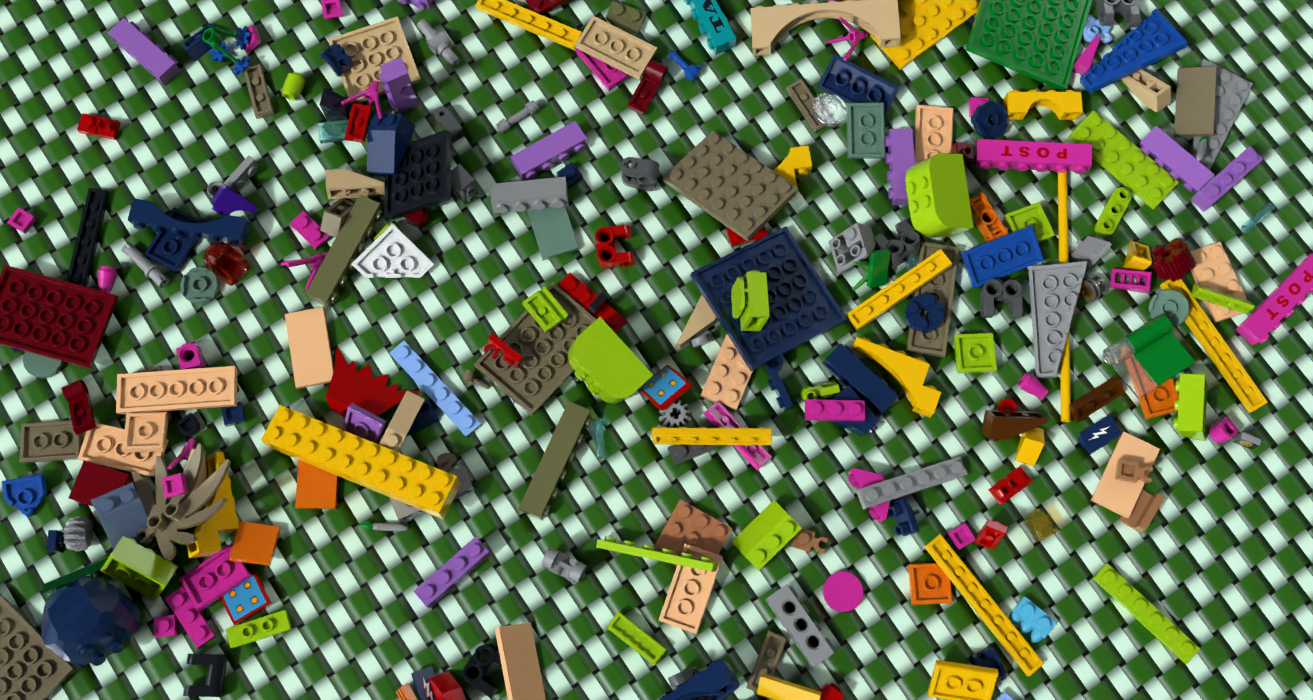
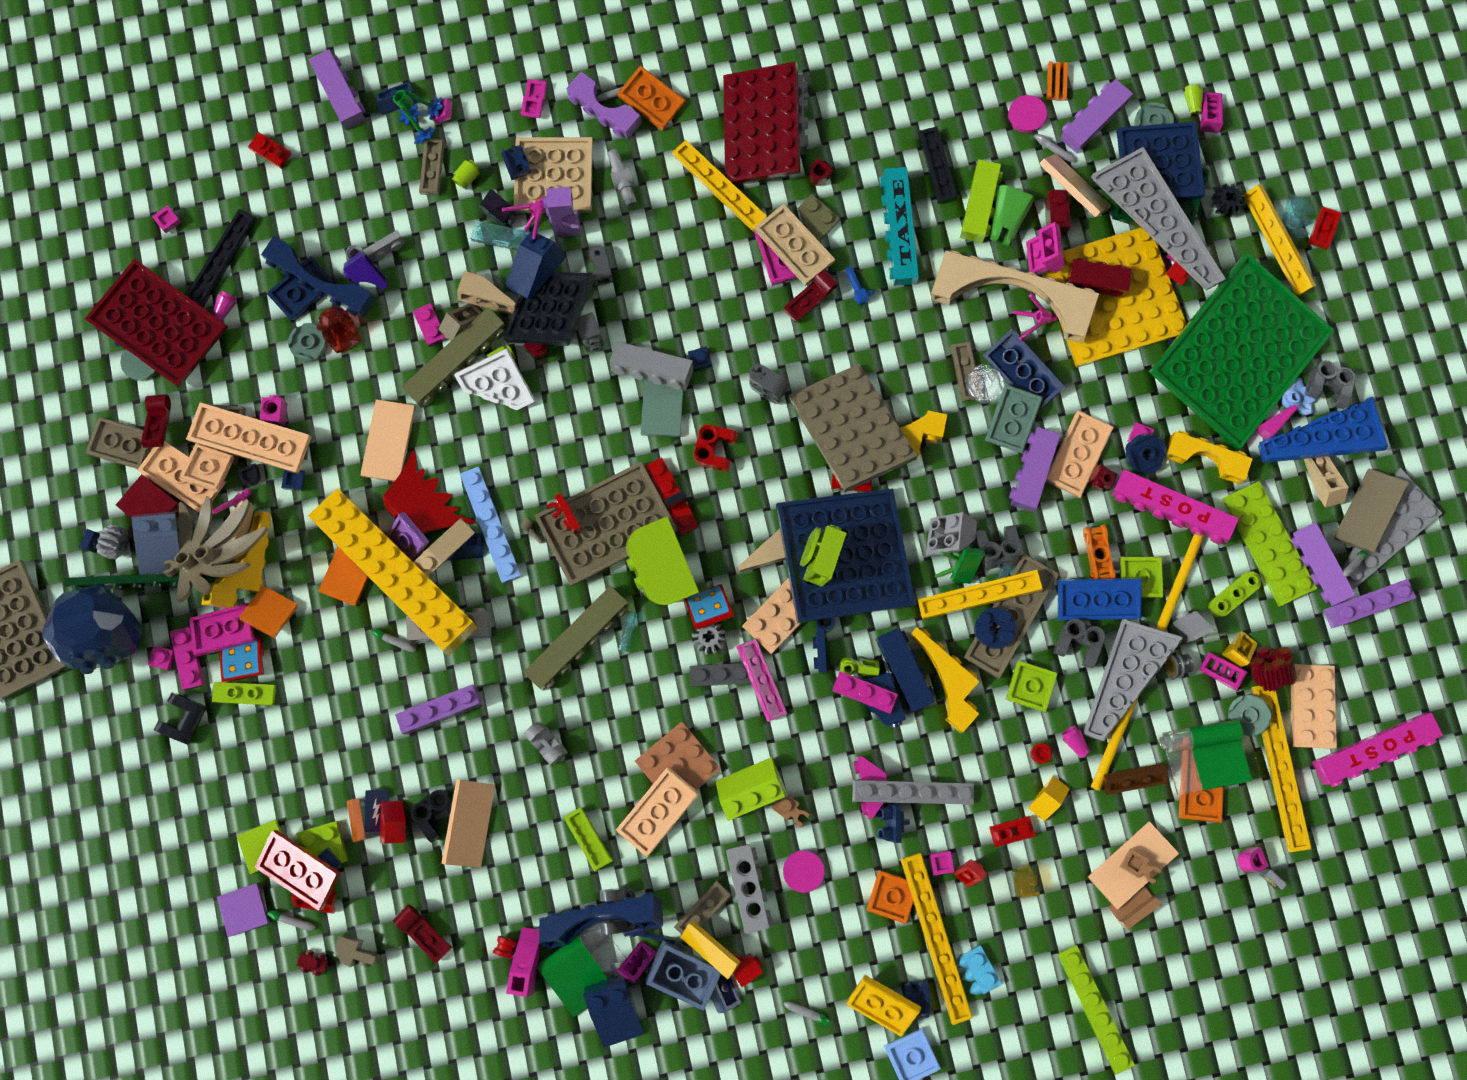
camera: 30 degrees right, 5 degrees up
blue plate [1,474,48,517] -> none
lime slope [100,536,178,601] -> none
light grey pin [121,242,169,288] -> none
dark pink plate [161,473,188,499] -> none
dark pink plant [281,252,327,290] -> none
red plate [345,103,372,143] -> none
dark tan piece [437,453,457,473] -> none
light grey bar [496,100,539,134] -> none
medium lavender brick [510,121,587,181] -> none
lime plate [522,286,568,333] -> none
lime plate [596,536,718,572] -> none
yellow plate [652,426,772,445] -> none
light grey tile [691,334,711,348] -> none
lime brick [905,153,974,237] -> none
reddish brown slope [981,410,1048,441] -> none
dark blue slope [1077,415,1122,455] -> none
lime slope [1174,374,1208,441] -> none
lime slope [1191,283,1255,314] -> none
clear light blue piece [1241,203,1275,233] -> none

